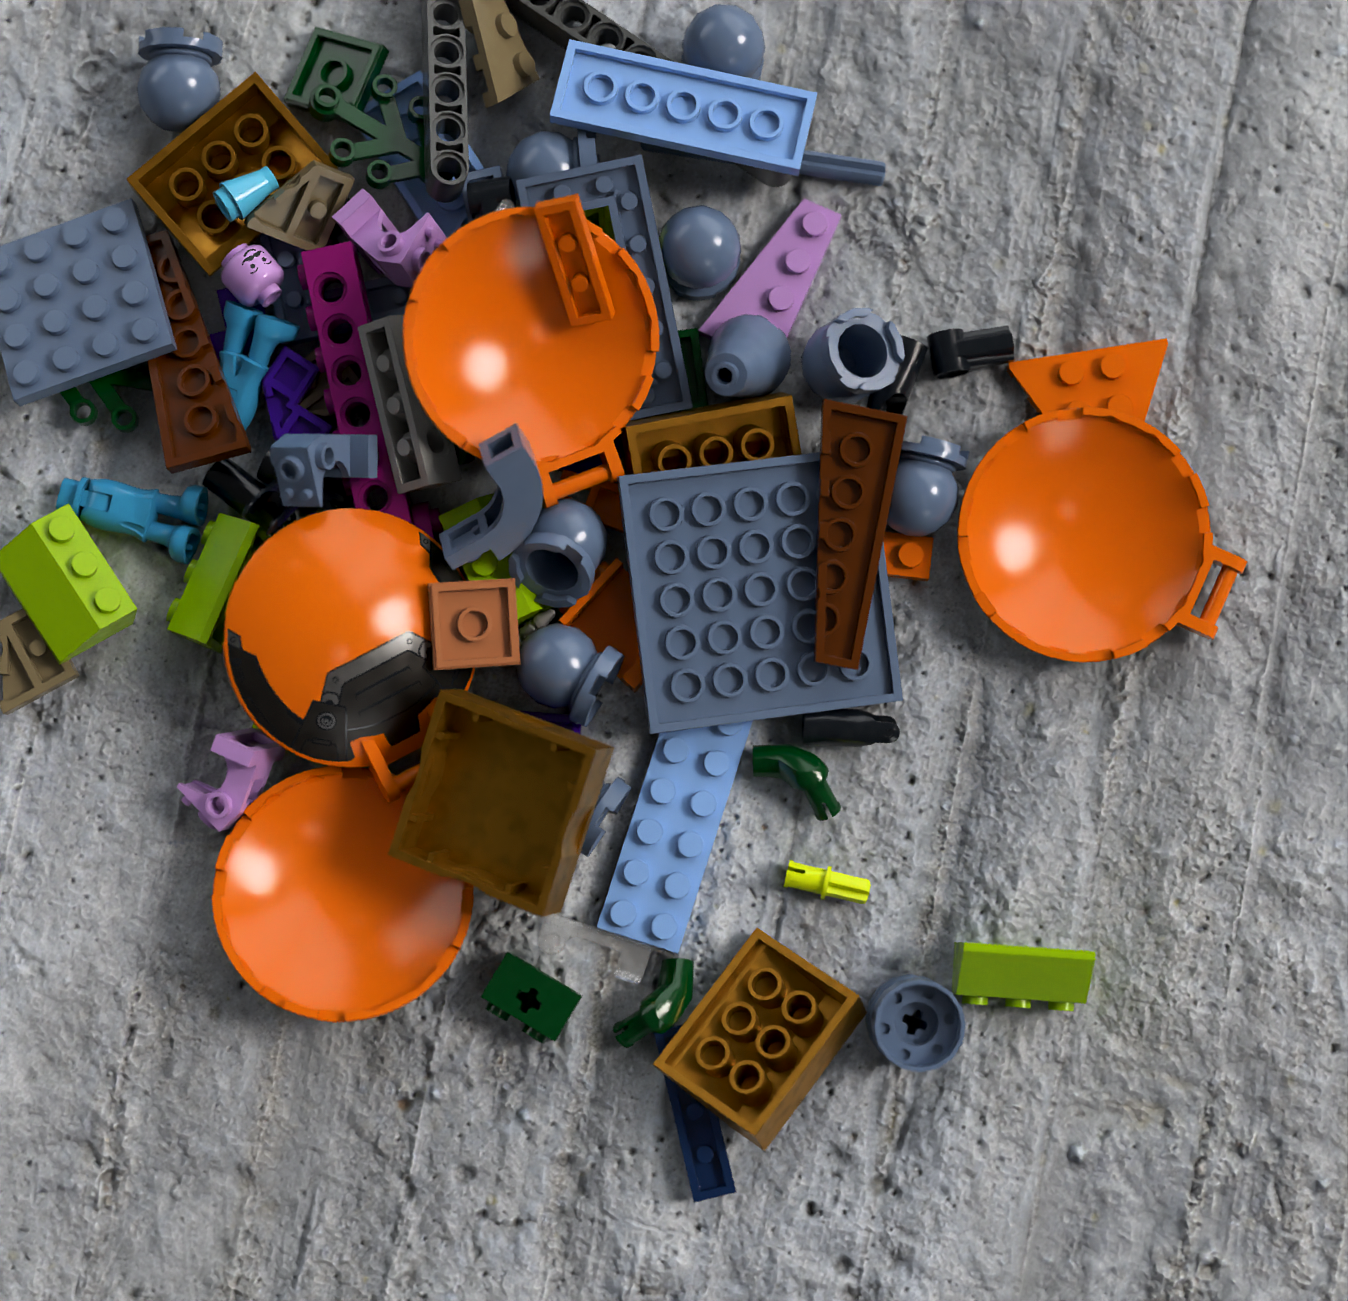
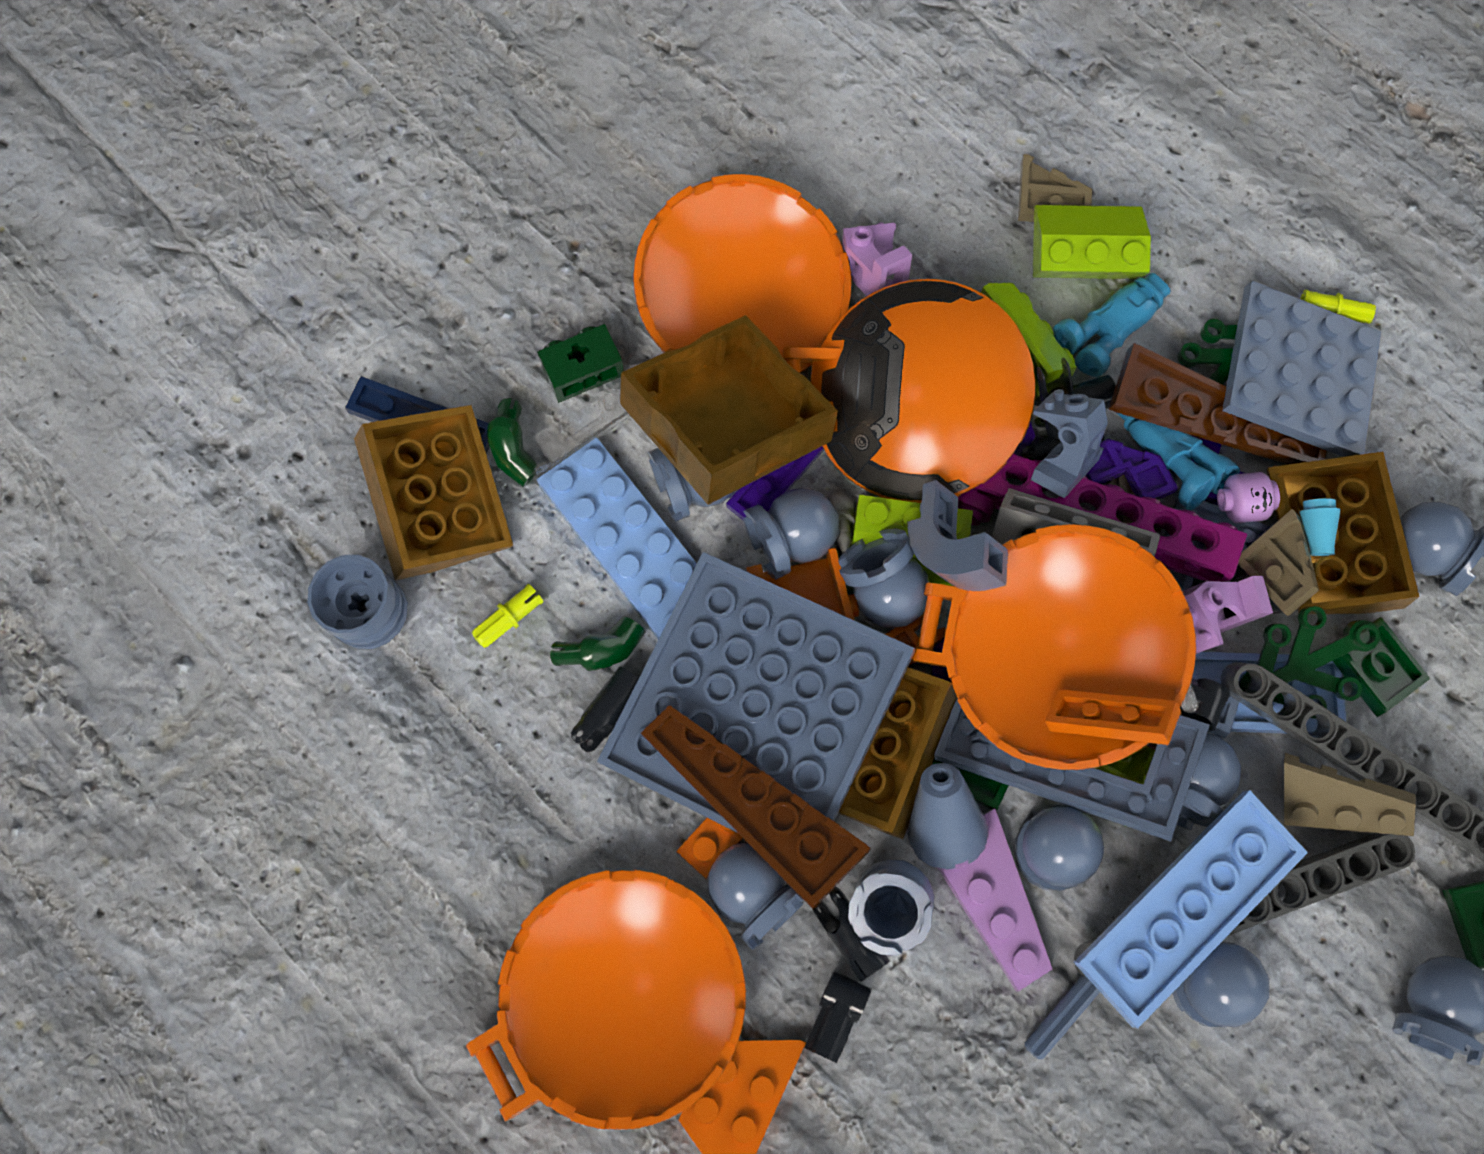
camera: 125 degrees right, 10 degrees down
nougat plate [427,578,520,670] -> none
lime slope [952,942,1096,1011] -> none

